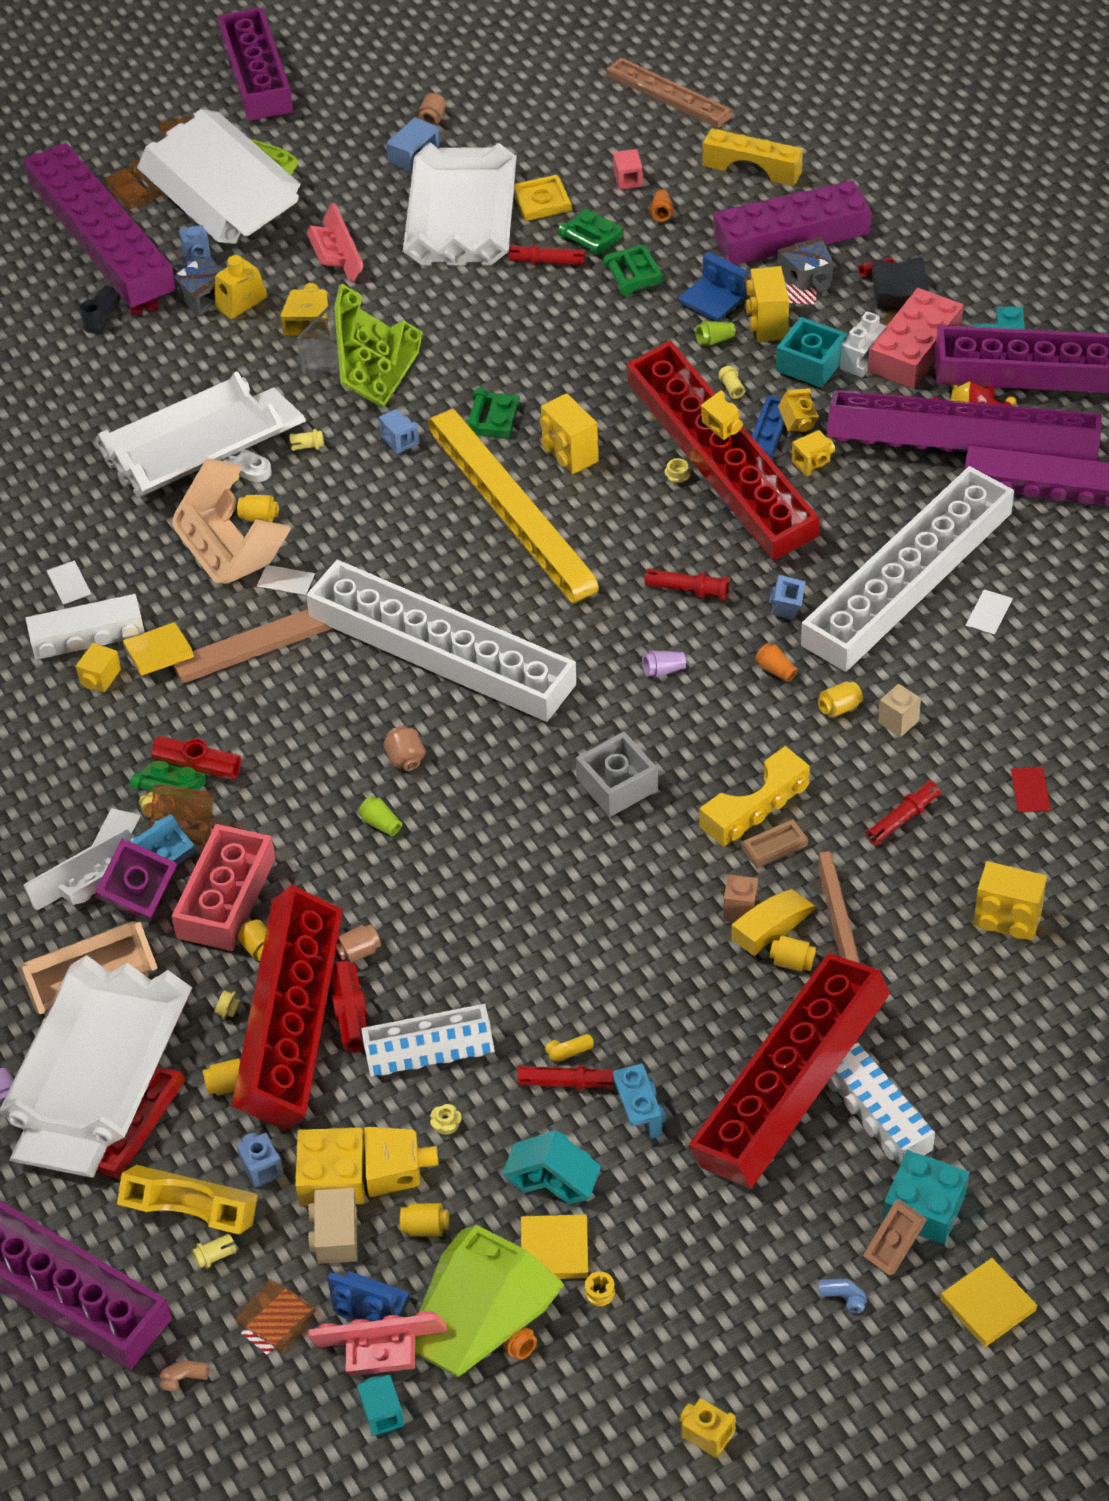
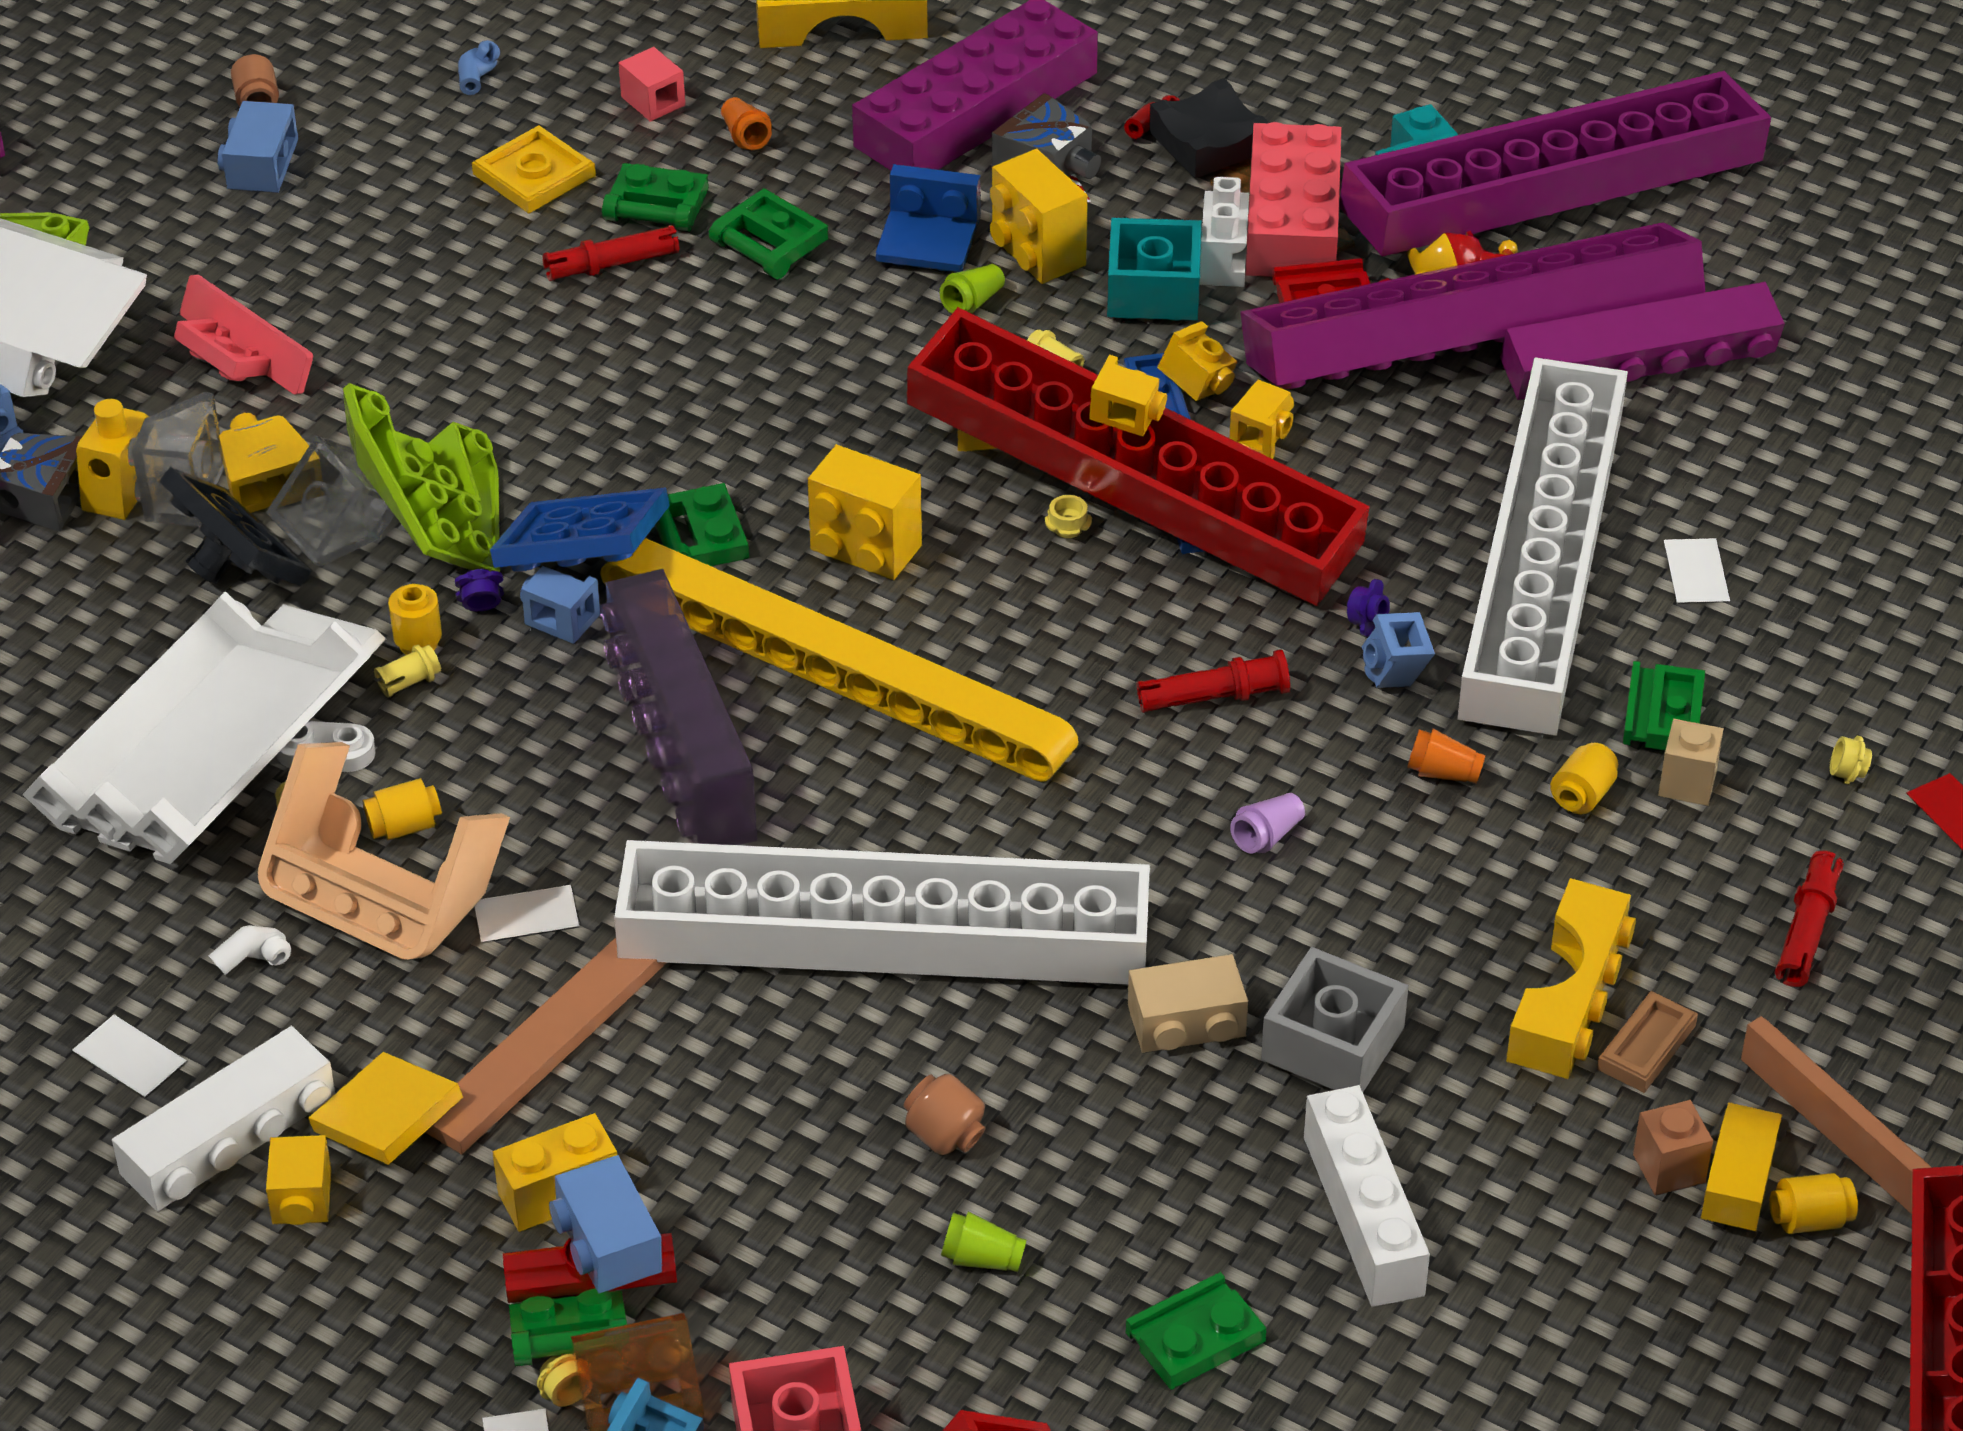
camera: 30 degrees left, 5 degrees down
white panel [403,143,516,265] -> none
none -> clear slope [128,392,224,527]
none -> black plate [159,466,312,586]
none -> white arm [208,925,291,975]
none -> yellow brick [388,584,442,655]
none -> dark purple plate [455,569,504,611]
none -> medium blue arm [458,40,500,95]
none -> blue plate [490,487,670,572]
none -> yellow brick [492,1113,617,1232]
none -> medium blue brick [549,1155,662,1294]
none -> clear purple brick [600,569,757,845]
none -> green plate [1126,1272,1267,1390]
none -> tan brick [1128,954,1248,1053]
none -> red plate [1273,258,1370,303]
none -> white brick [1304,1085,1430,1307]
none -> dark purple plate [1347,579,1390,637]
none -> green plate [1623,661,1705,750]
none -> light yellow plate [1830,735,1872,784]

